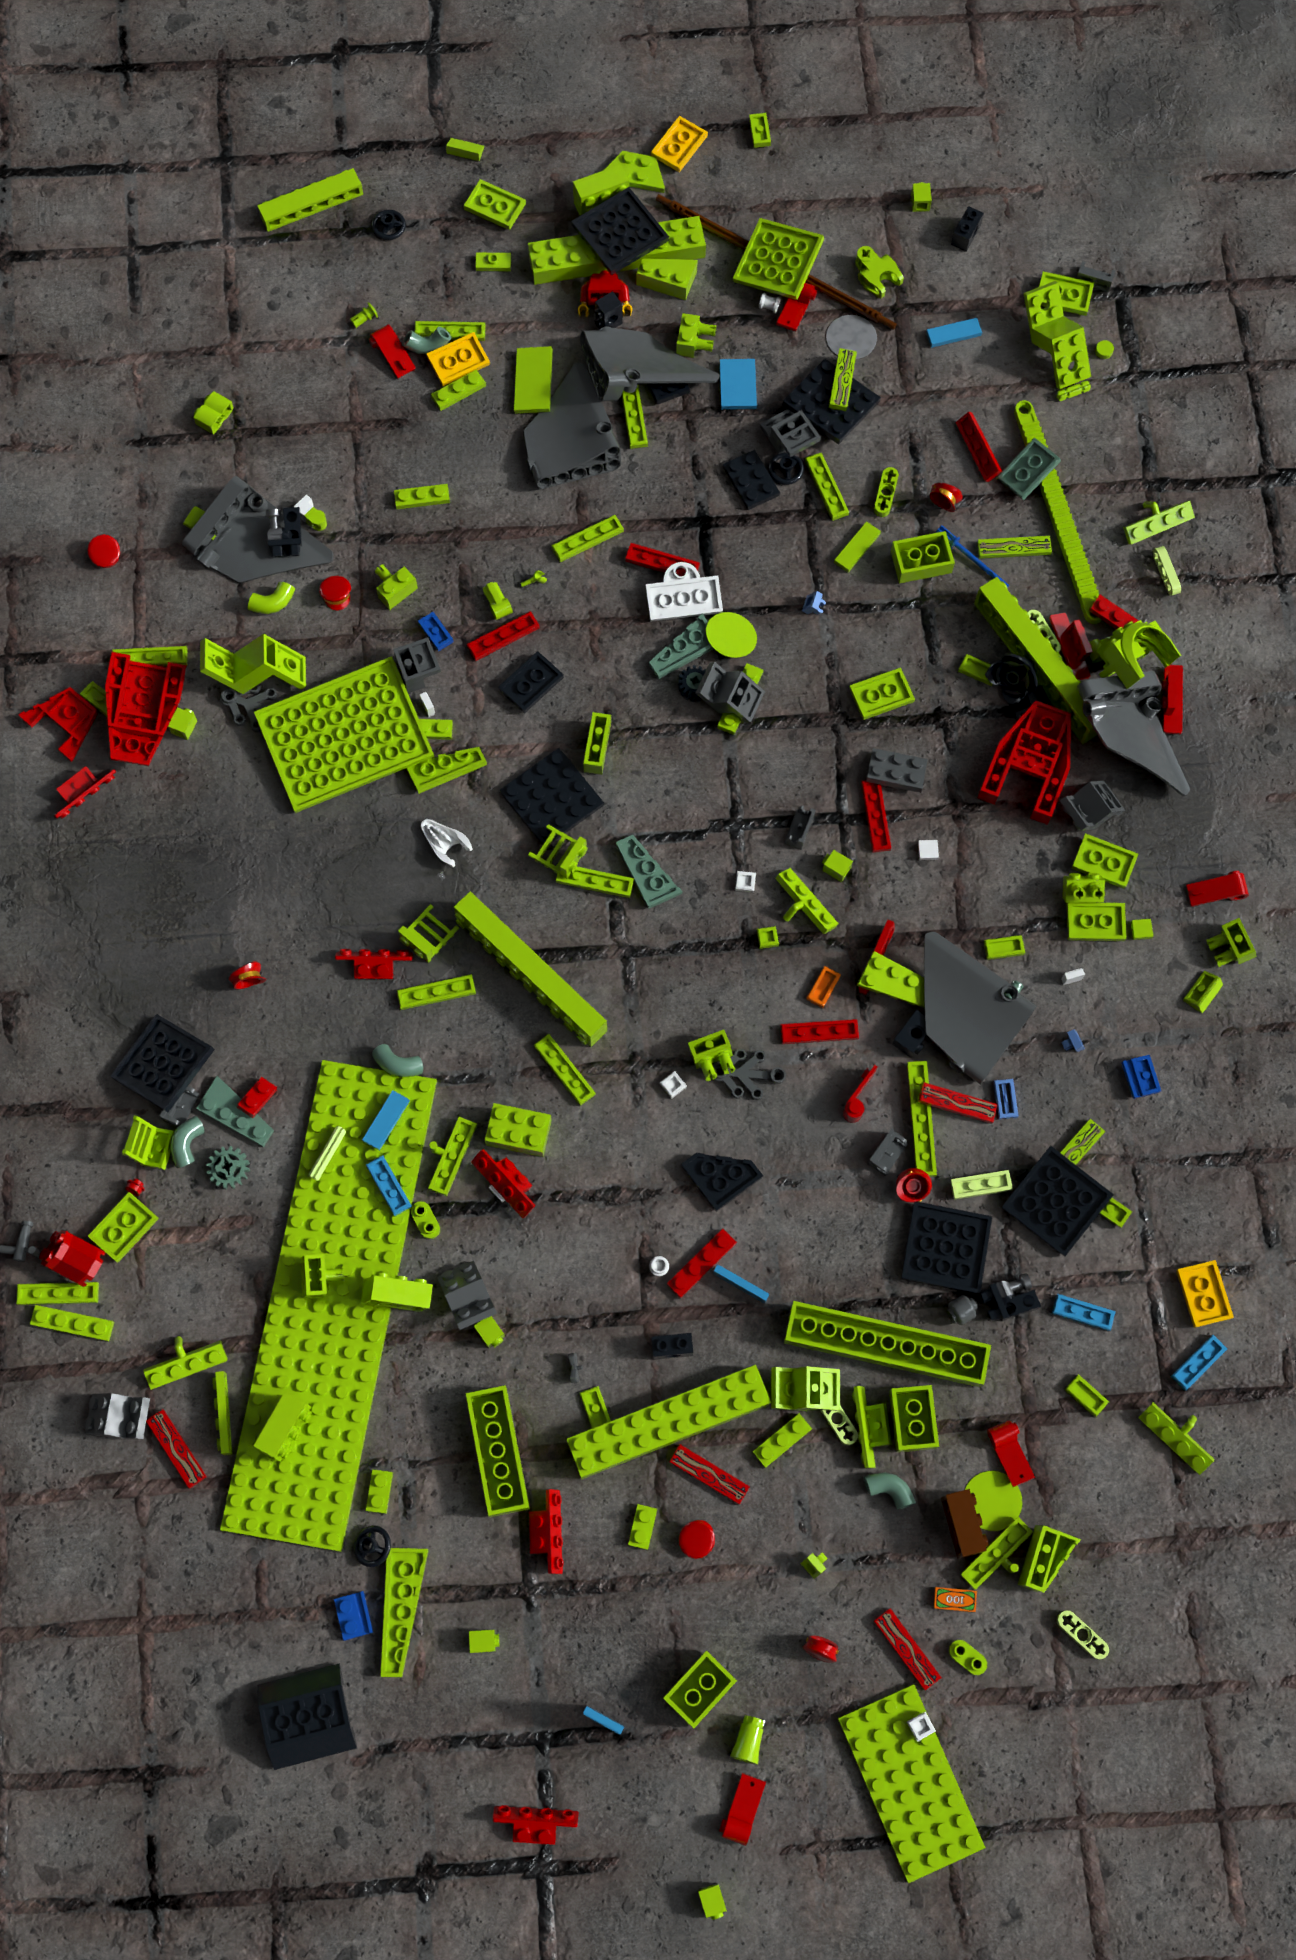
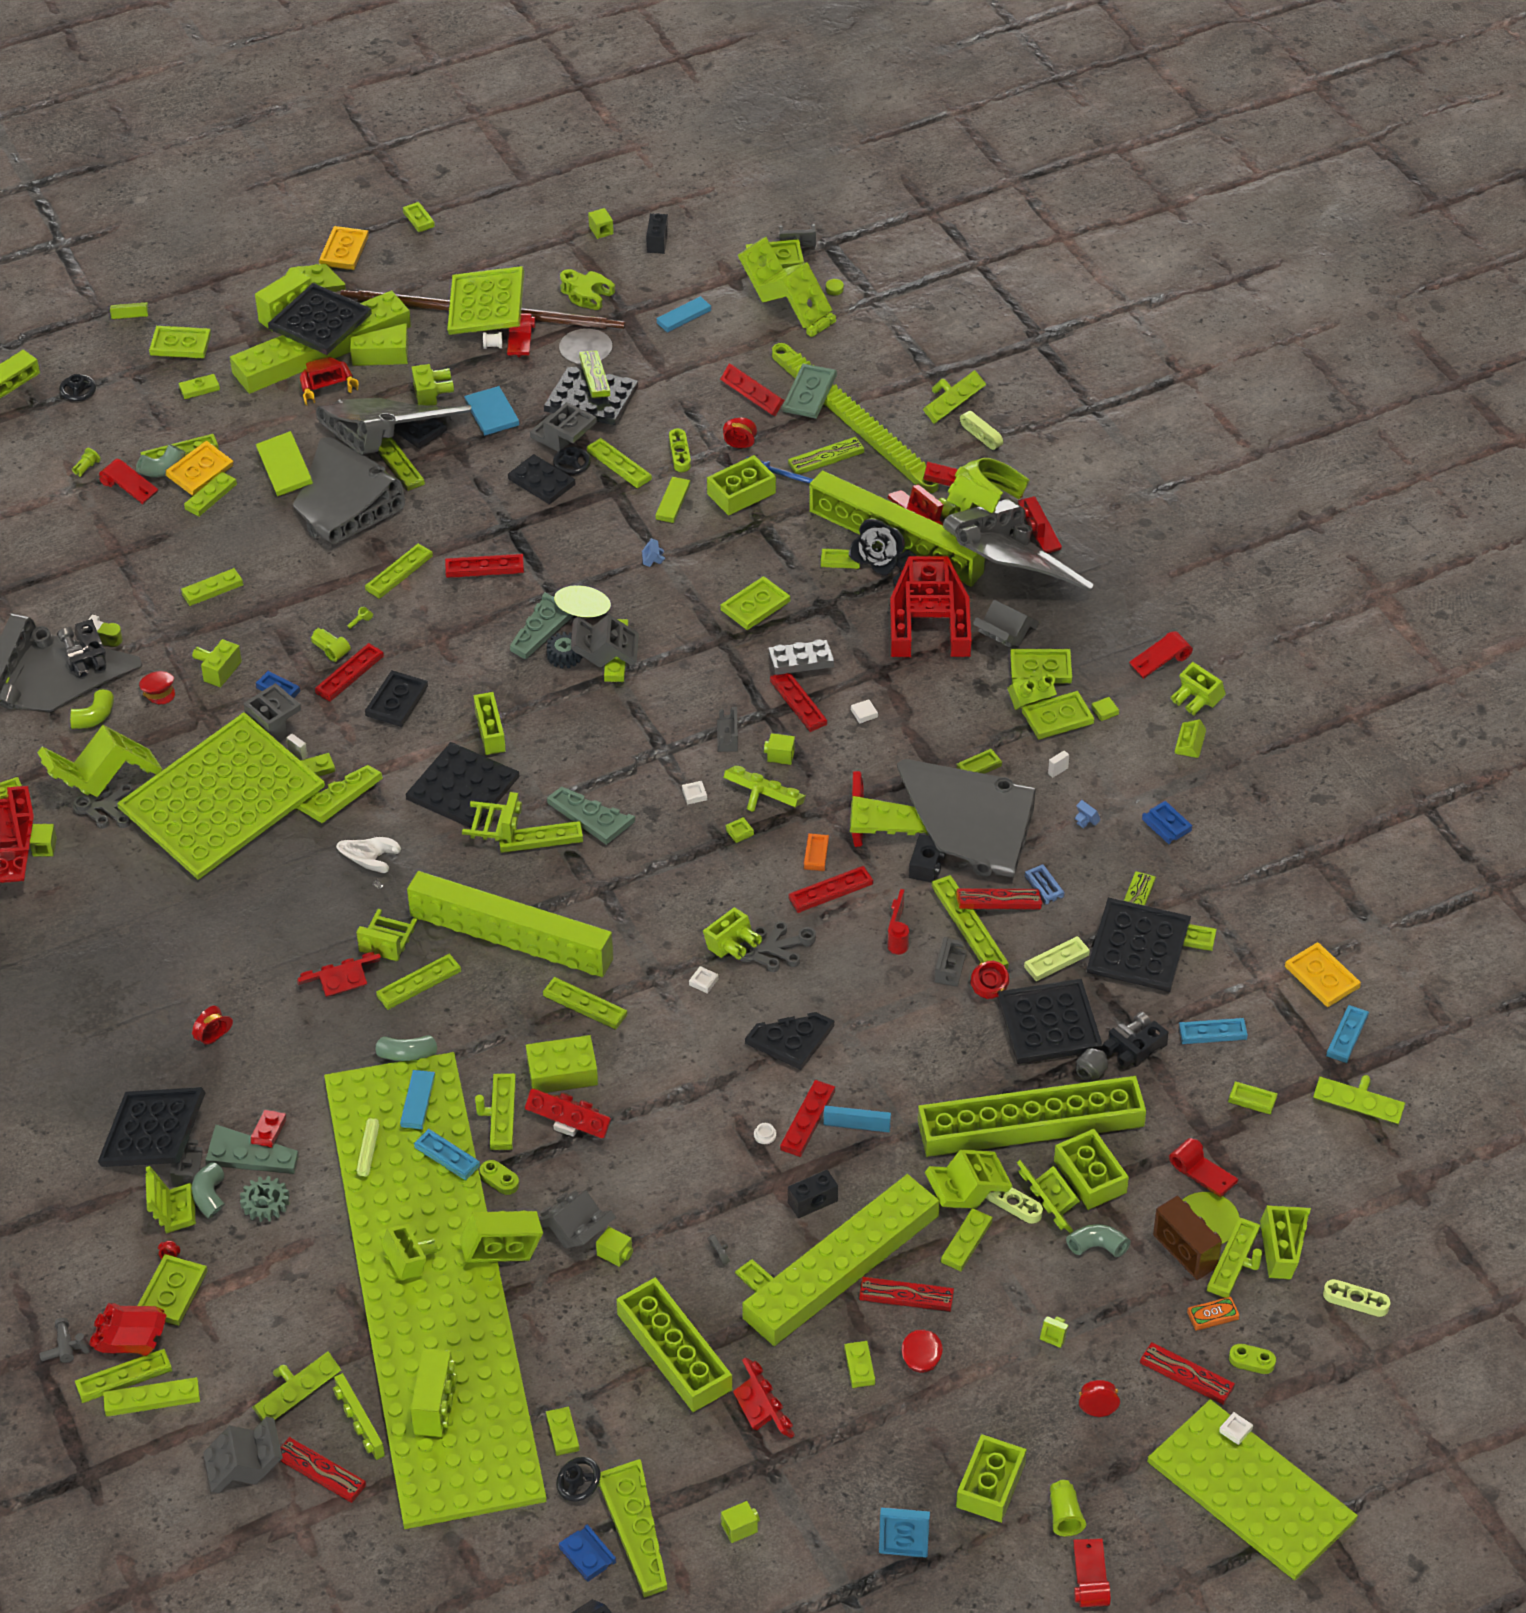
camera: 20 degrees left, 25 degrees down
black brick [594,291,623,329] -> none
white plate [646,562,723,622] -> none

